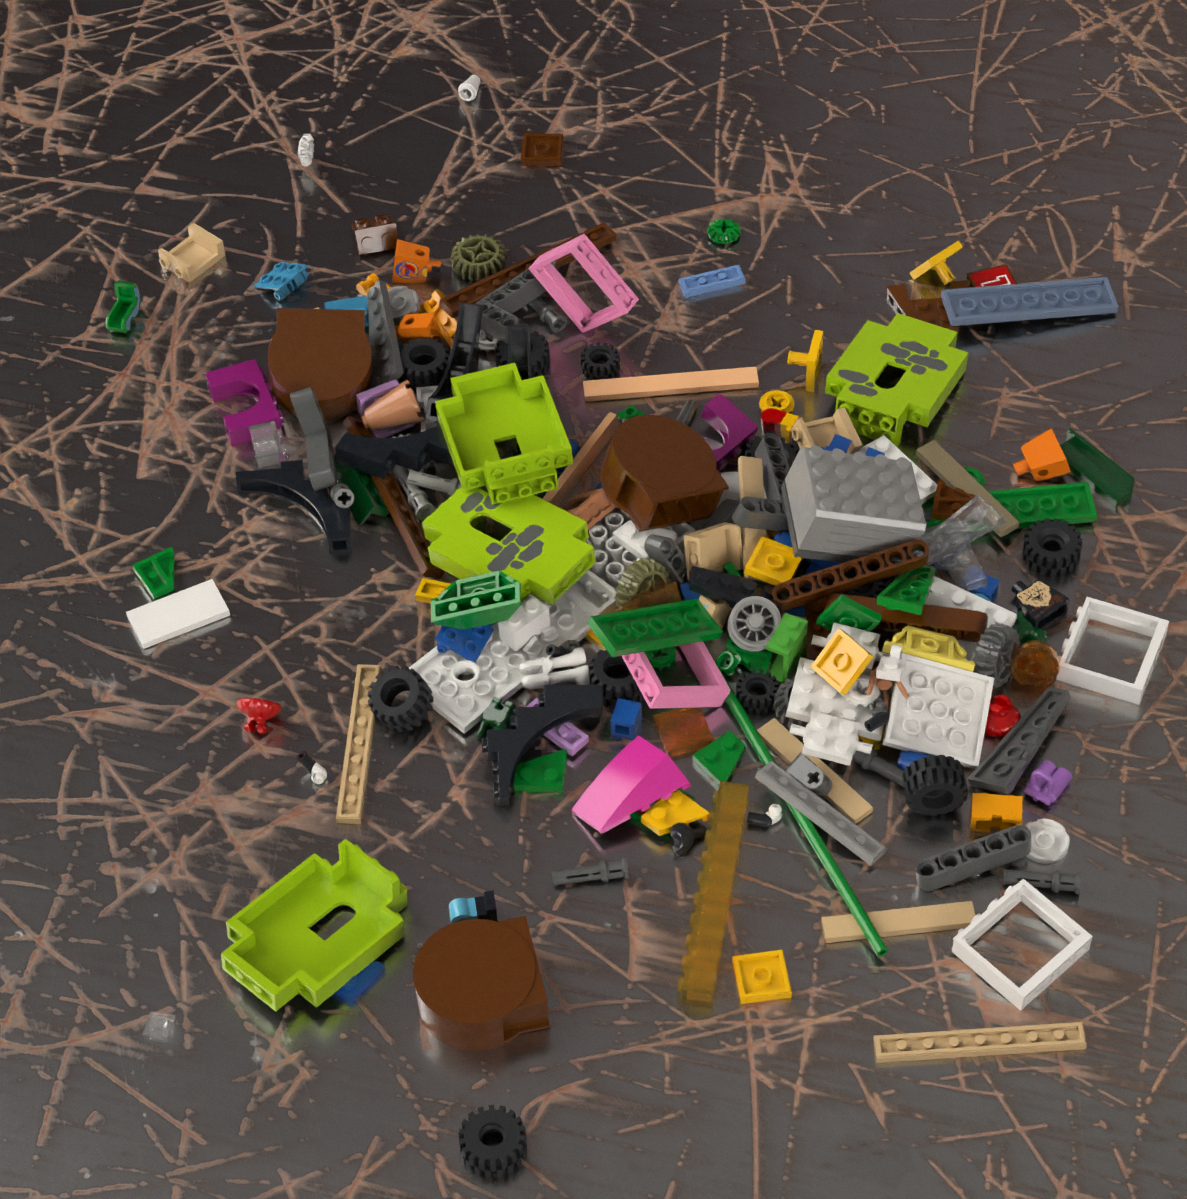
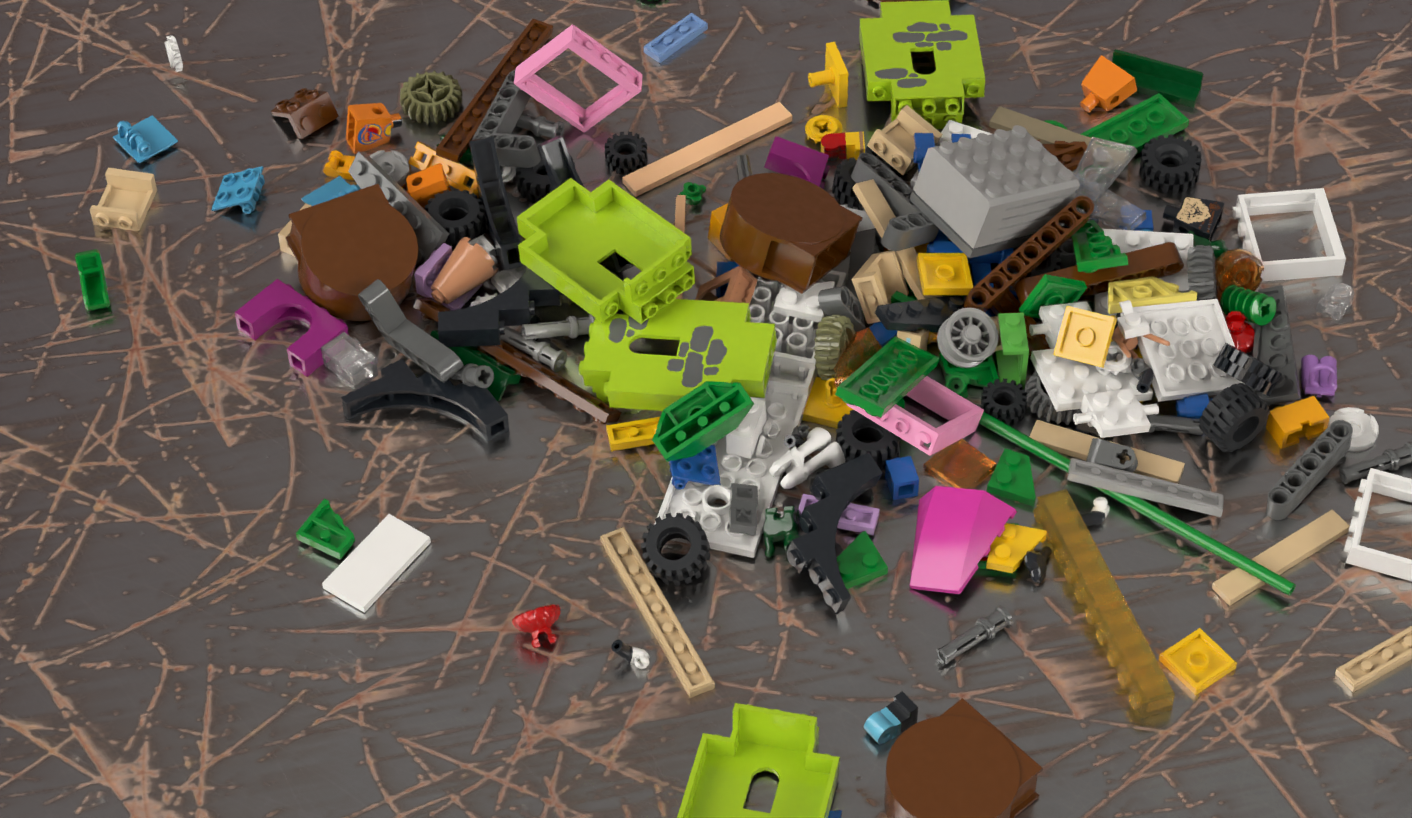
camera: 30 degrees left, 0 degrees up
none -> dark azure hinge [113,115,178,164]
none -> dark grey slope [729,483,758,535]
none -> black bush [1213,343,1282,396]
none -> green piece [1221,285,1276,326]
none -> clear plate [1316,283,1354,321]

